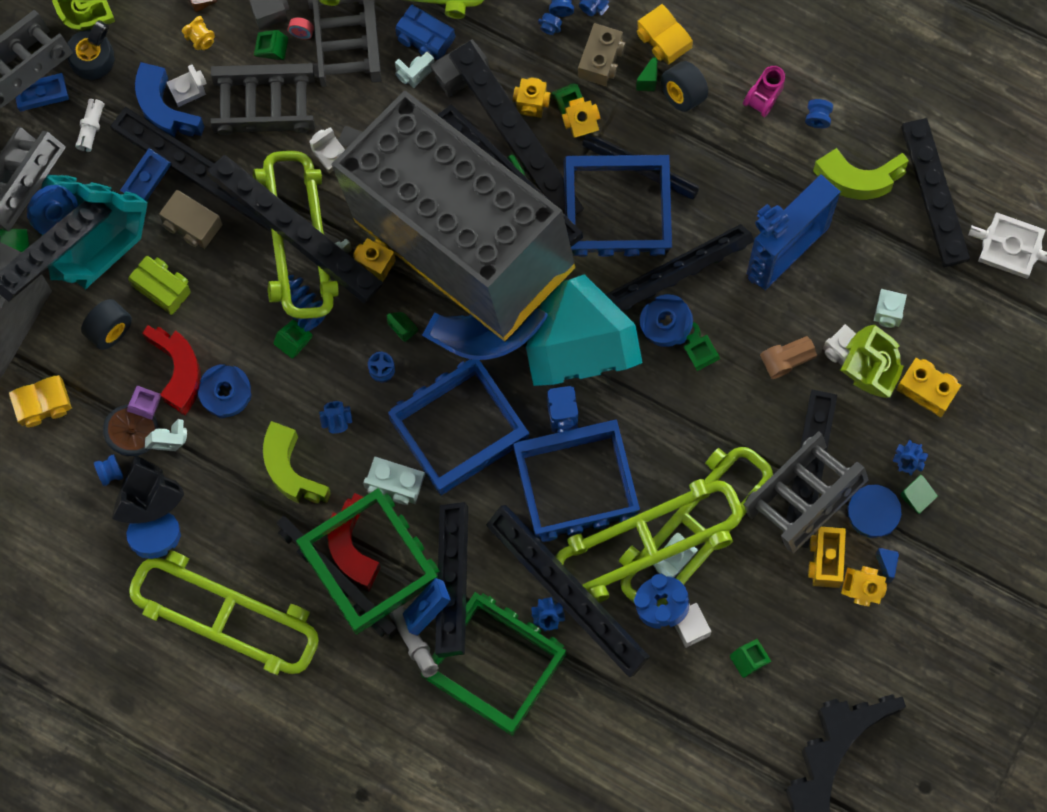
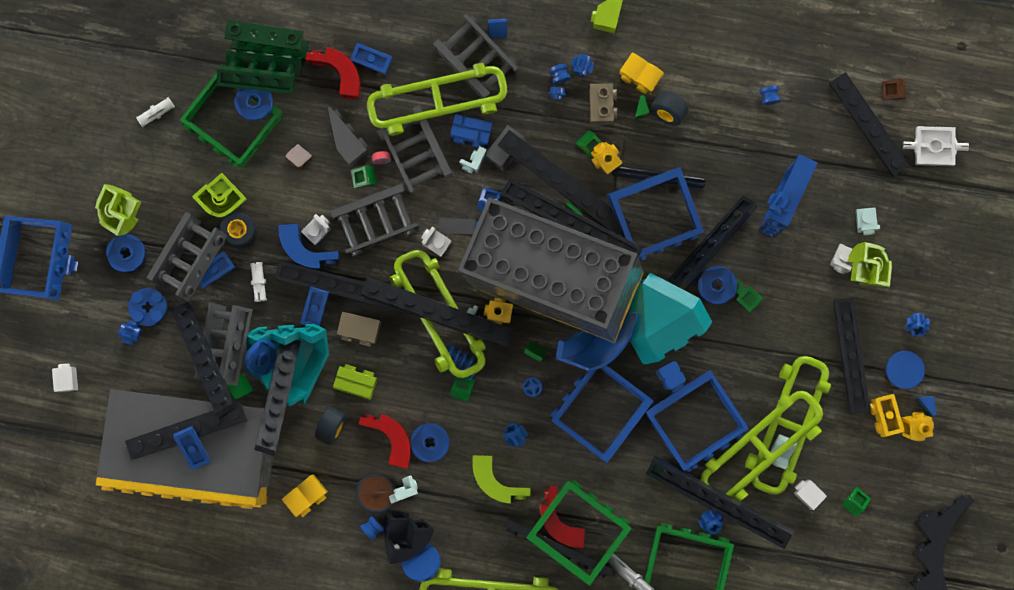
camera: 20 degrees left, 10 degrees up
black tile [88,20,109,47] -> none
medium lavender tile [127,386,161,420] -> none
yellow brick [182,16,215,50] -> none
light aqua bracket [363,457,425,505] -> none
blue plate [402,578,450,636] -> none
black plate [435,502,468,658] -> none
yellow brick [513,78,551,118] -> none
blue plate [634,574,689,629] -> none
dark pink piece [743,66,785,118] -> none
dark grey fence [743,431,869,554] -> none
medium nougat piece [760,336,817,379] -> none
lime arch [813,148,909,200] -> none
yellow brick [896,358,961,417] -> none
slope [900,474,938,515] -> none
none -> reddish brown slope [882,78,906,101]

